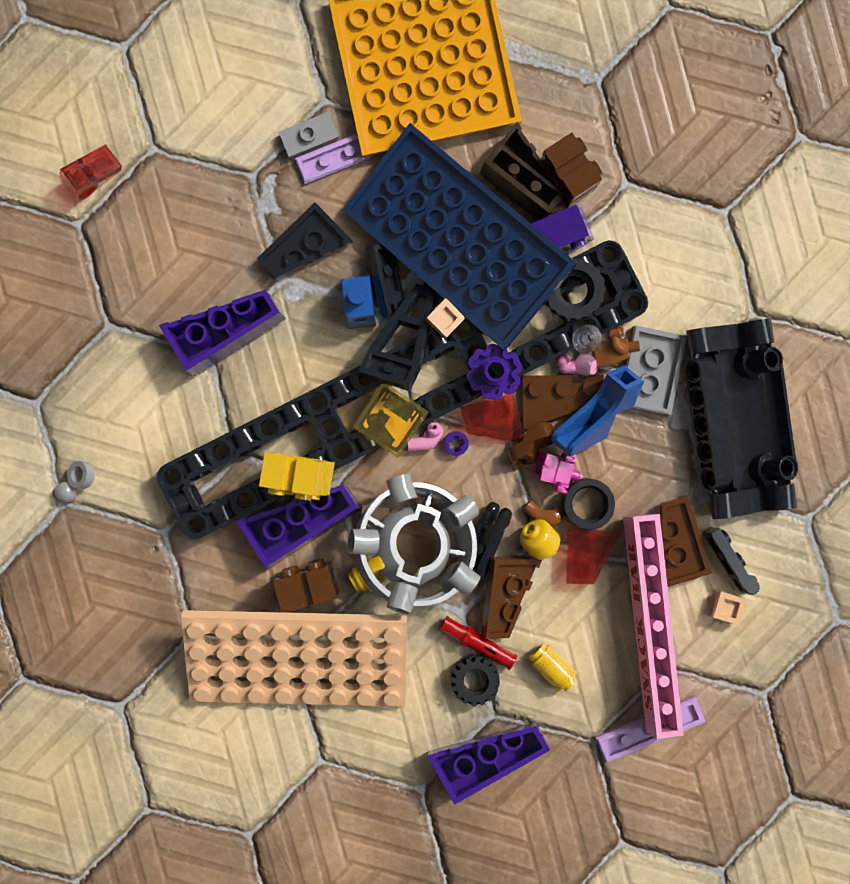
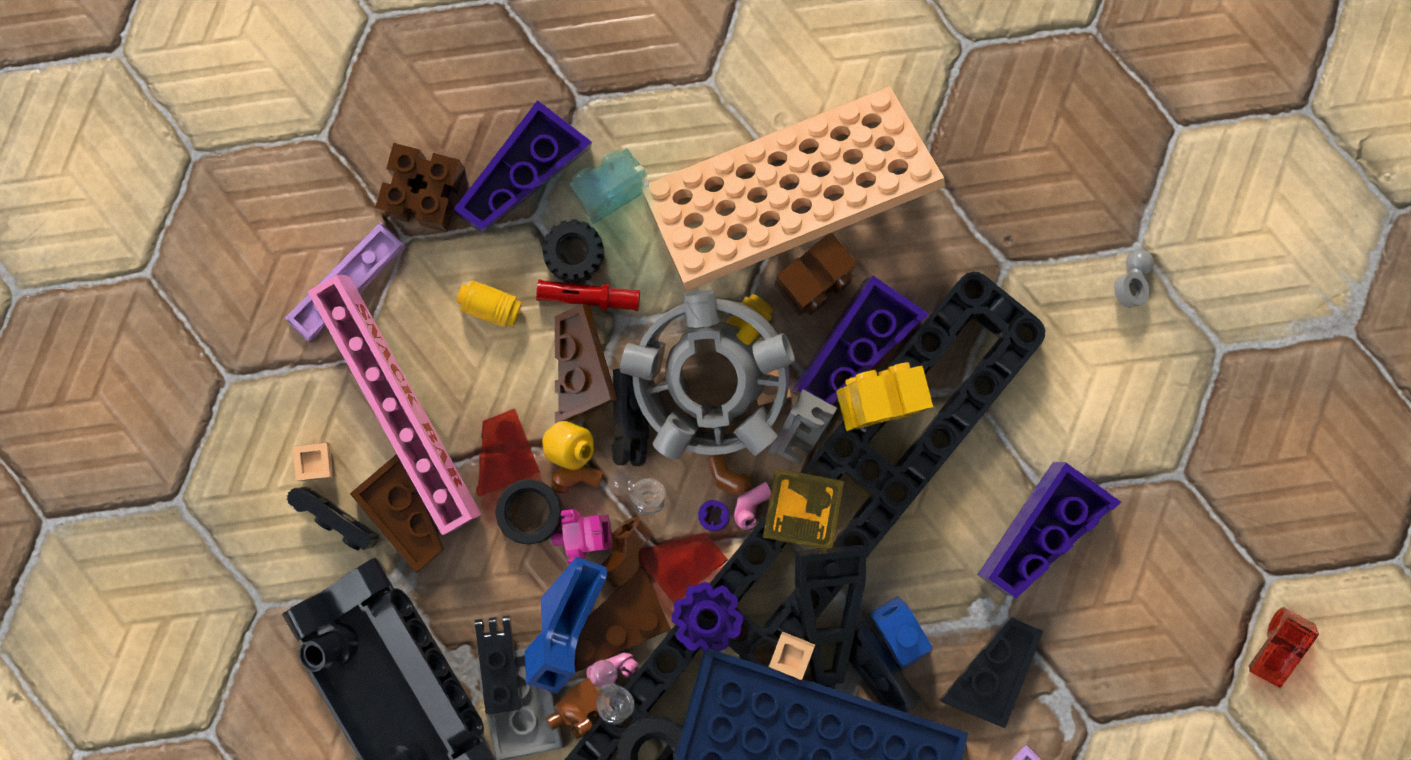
camera: 155 degrees right, 5 degrees down
none -> reddish brown brick [375,143,465,232]
none -> black hinge [475,615,522,714]
none -> clear light blue slope [569,148,649,224]
none -> clear plate [608,468,666,515]
none -> dark orange arm [706,454,752,495]
none -> light grey hinge [768,390,837,463]

